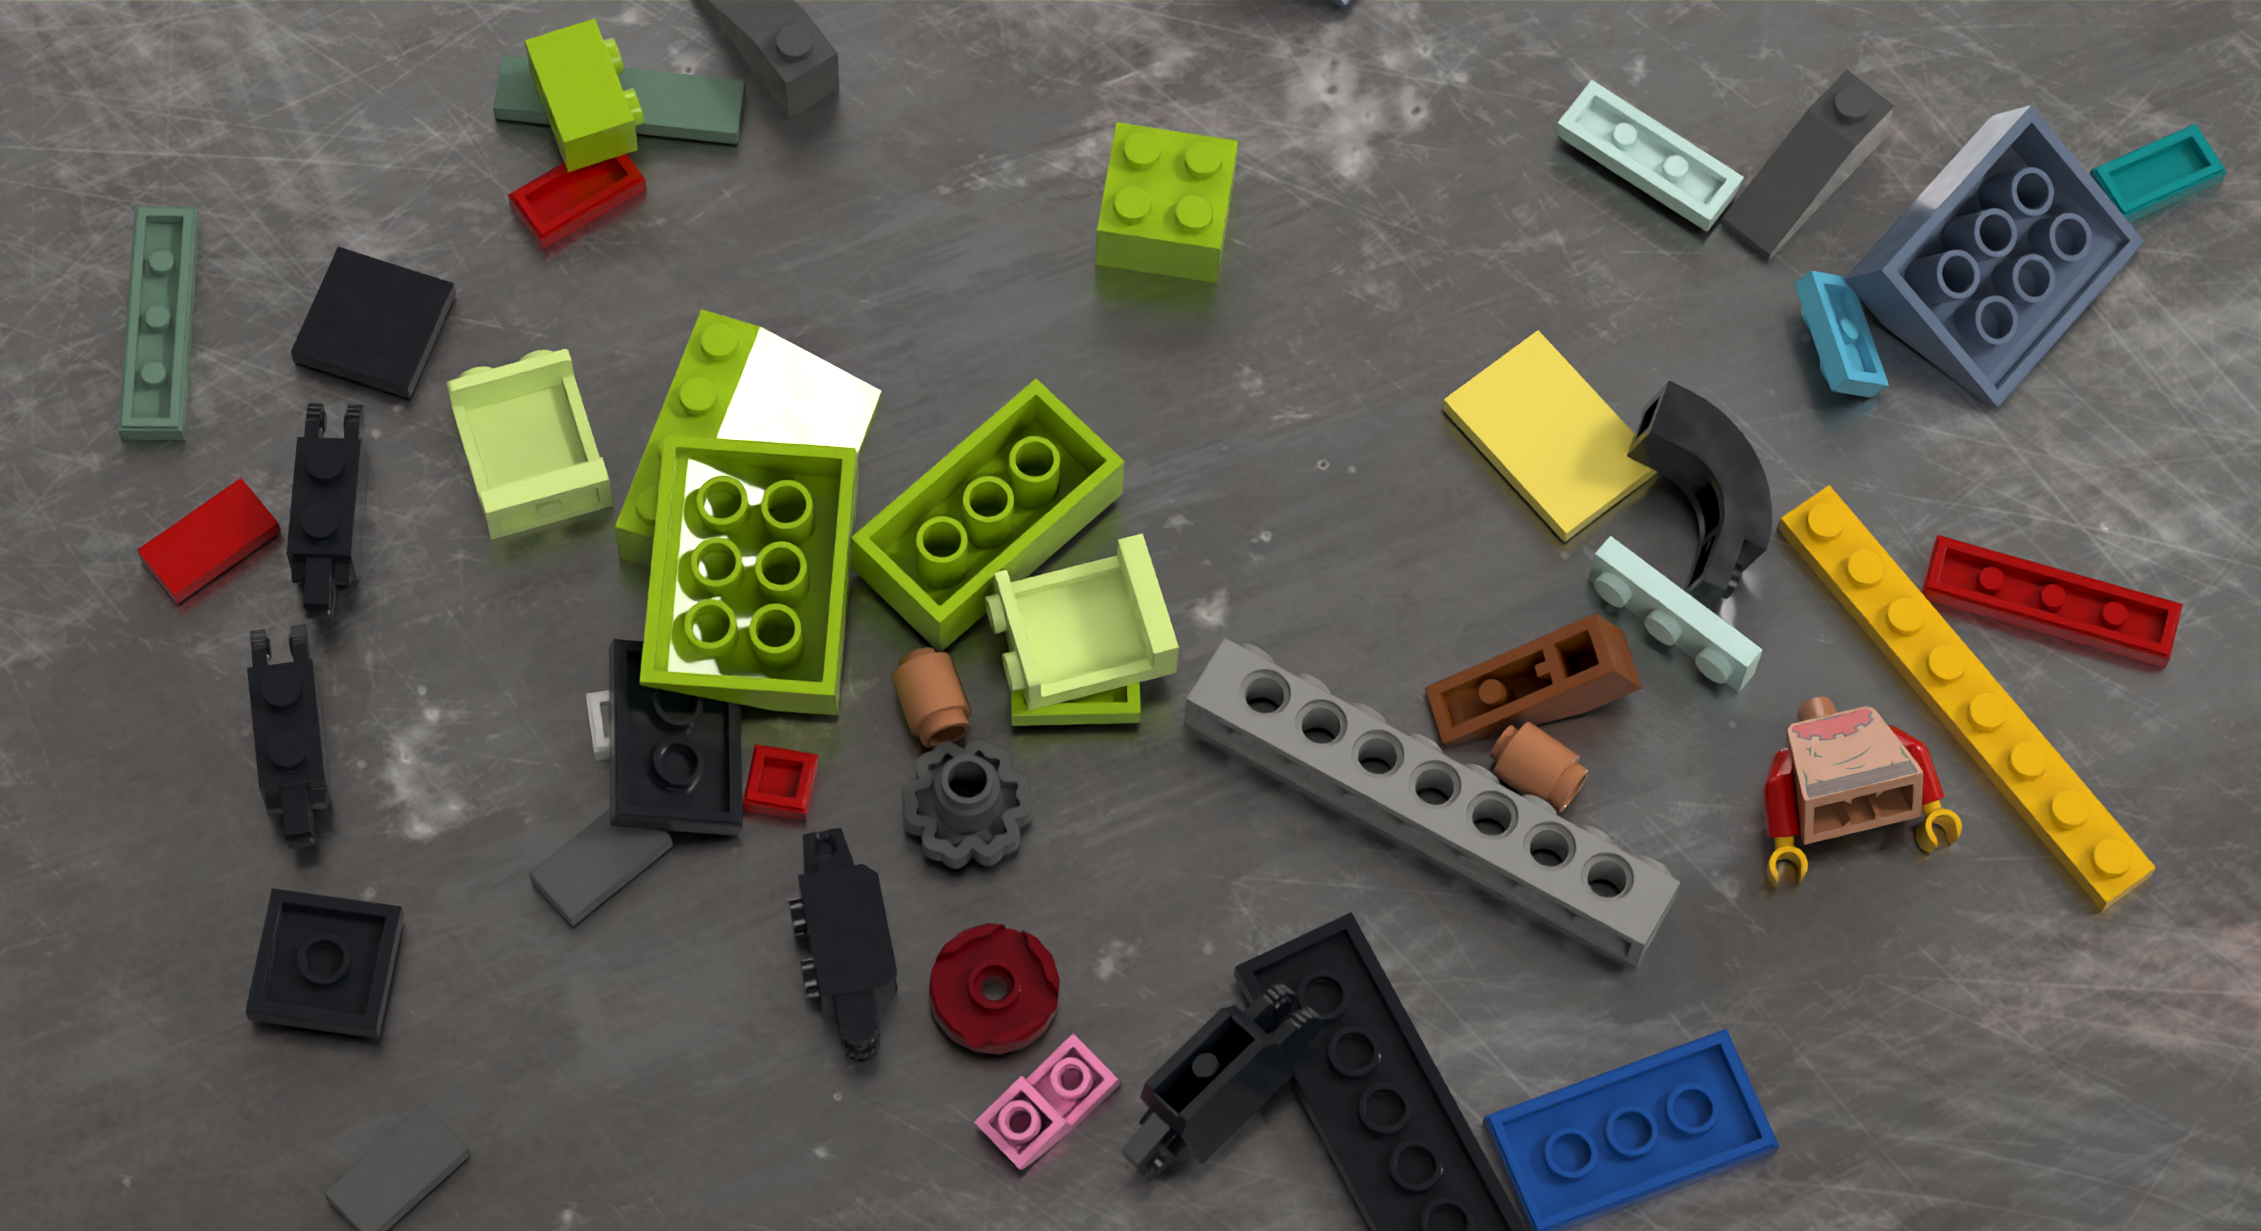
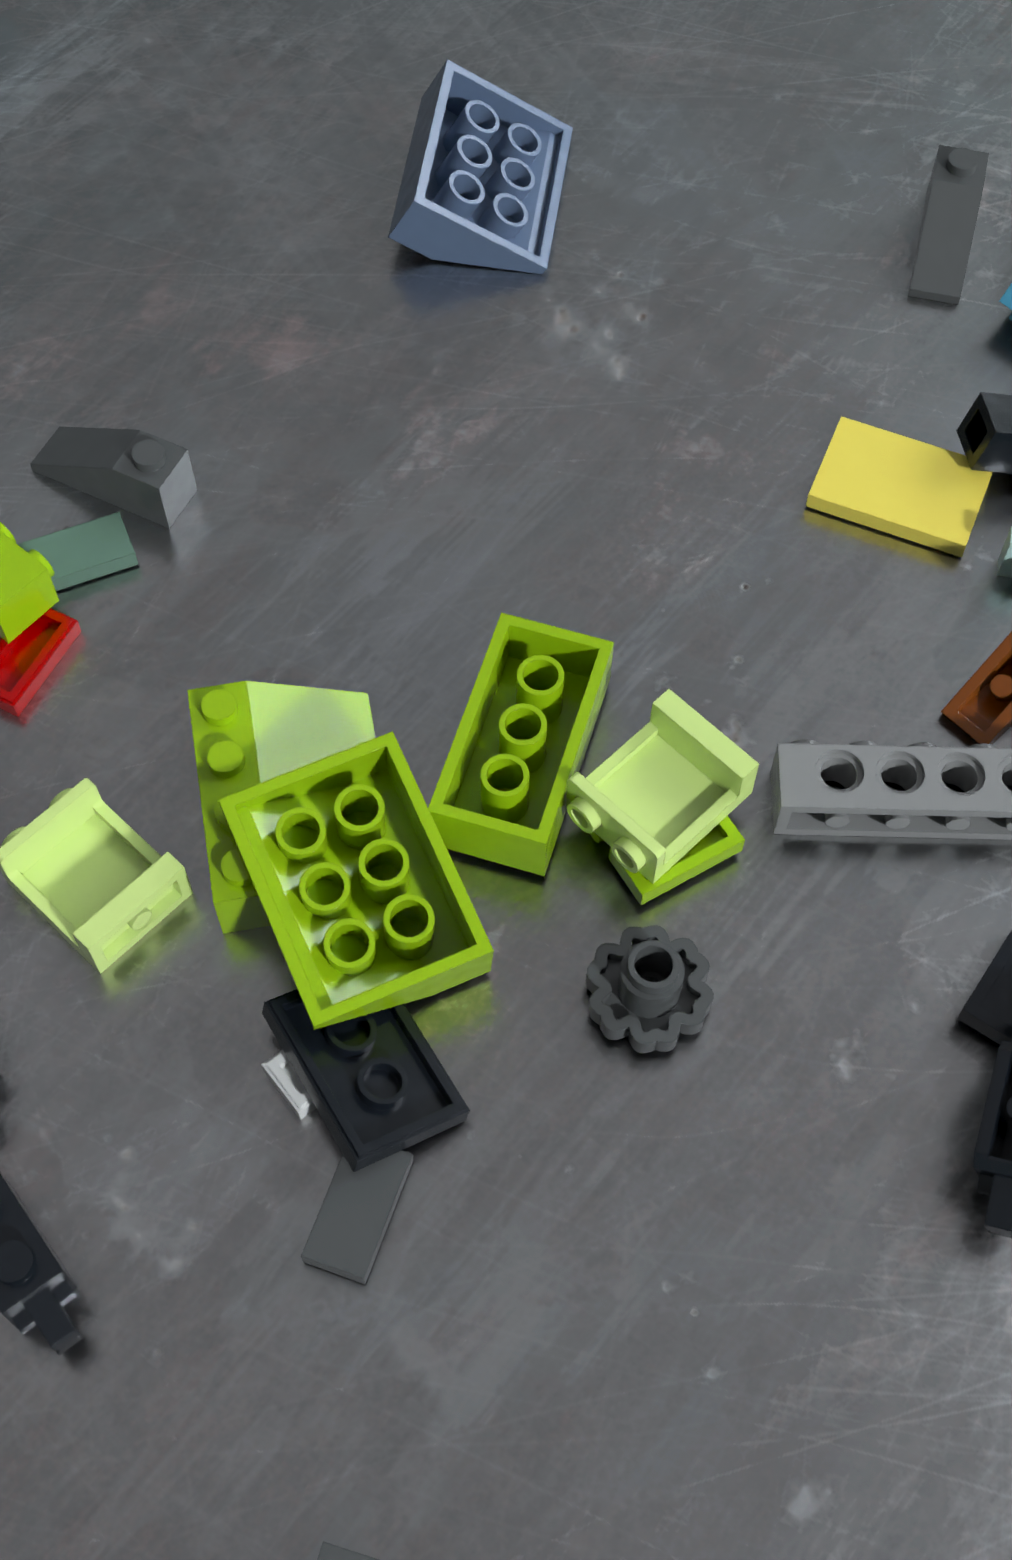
camera: 25 degrees left, 5 degrees down
black plate [245,888,404,1038] -> none
red tile [742,744,819,822] -> none
black hinge [788,828,898,1061] -> none
nougat brick [891,647,972,748] -> none
dark red plate [929,923,1060,1054] -> none
bright pink slope [974,1033,1122,1171] -> none
lime brick [1095,122,1239,283] -> none
light aqua plate [1555,80,1744,232] -> none

